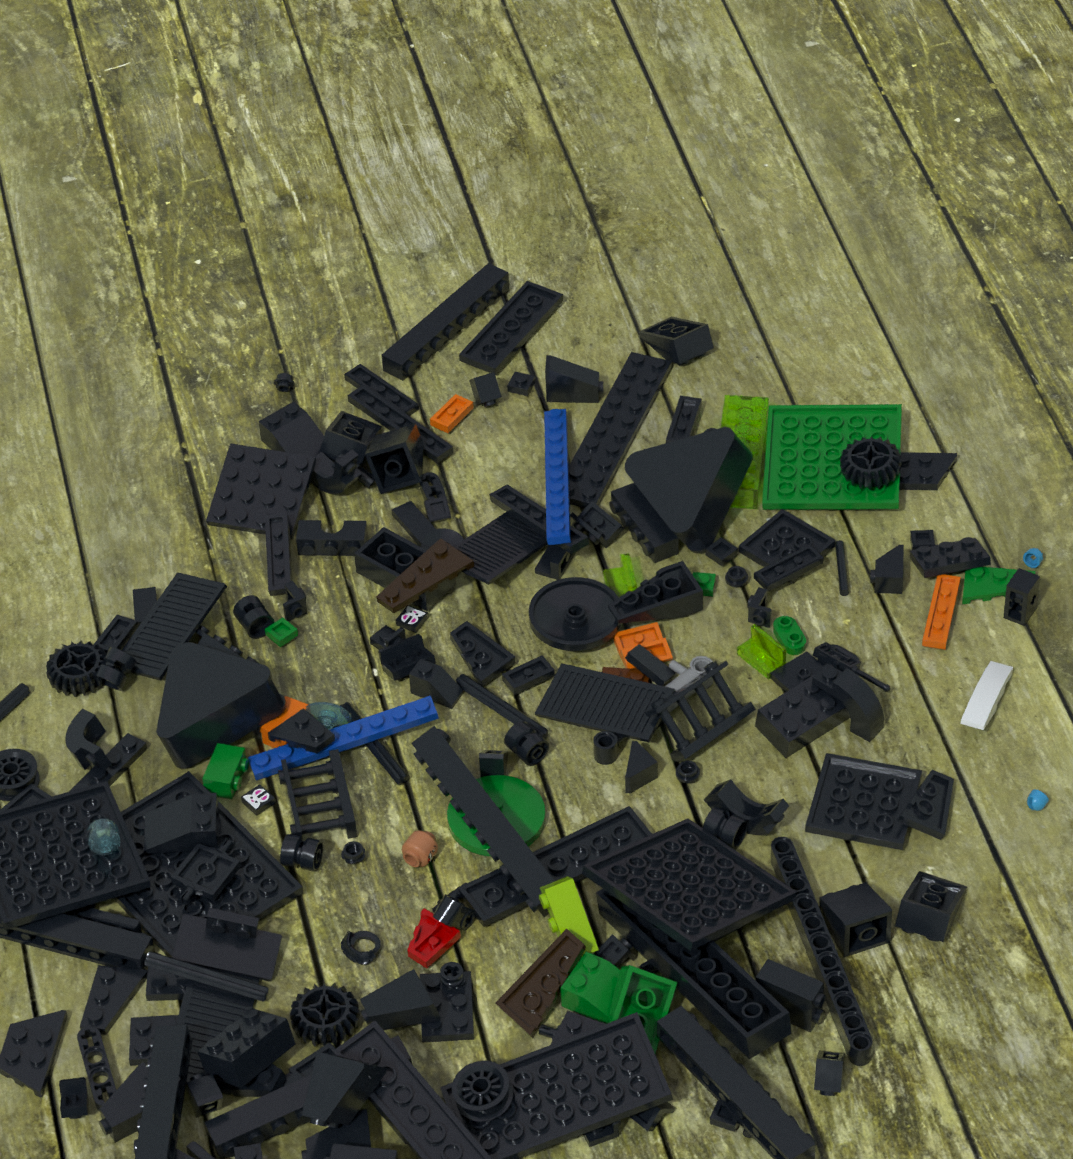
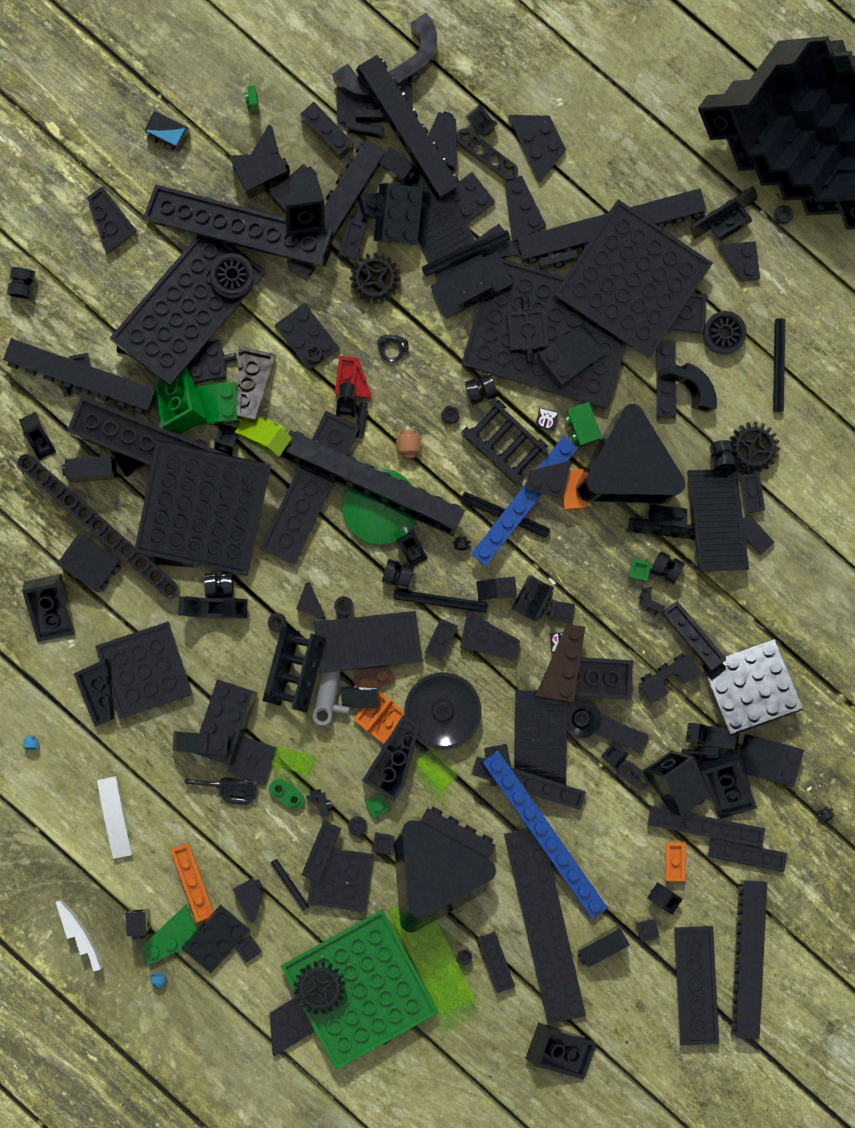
camera: 145 degrees right, 40 degrees up
clear light blue head [87,818,121,855] -> none
clear light blue dish [305,702,352,730] -> none
black slope [360,969,441,1030] -> none
black bracket [570,501,625,548] -> none

